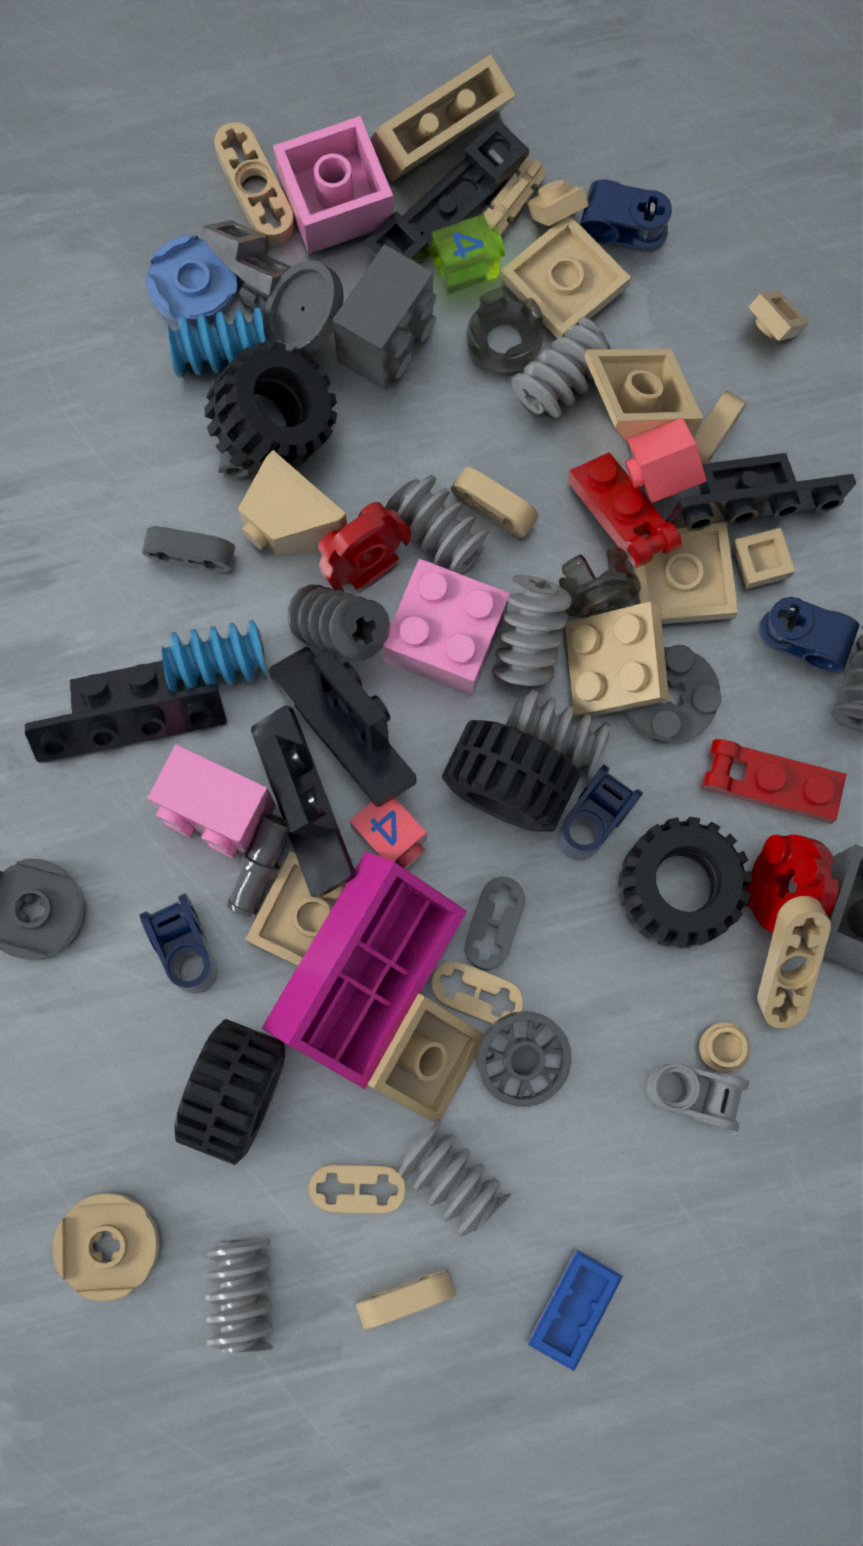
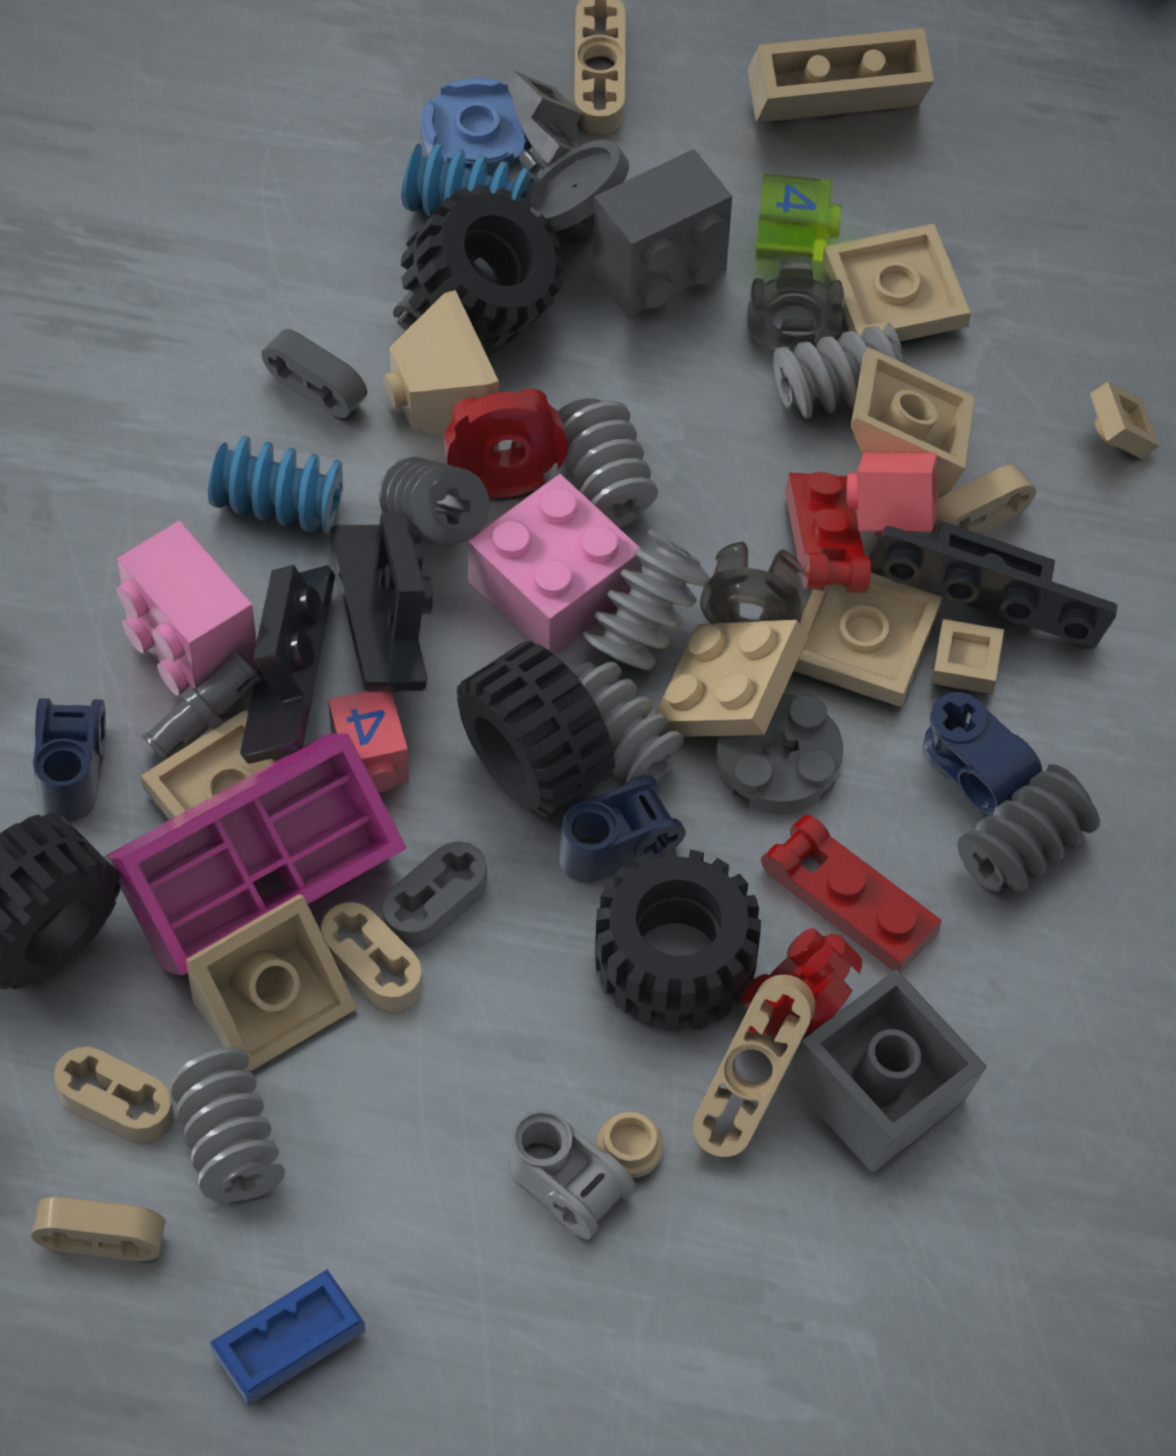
camera: 25 degrees right, 20 degrees down
black bracket [24,661,227,763] -> none
bright pink brick [273,116,394,254] -> none
black slope [363,118,529,263] -> none
tan beam [450,467,539,538] -> none
dark grey wheel [477,1011,572,1107] -> none
tan axle [478,158,547,239] -> none
tan plate [526,180,589,226] -> none
dark blue piece [580,179,672,252] -> none

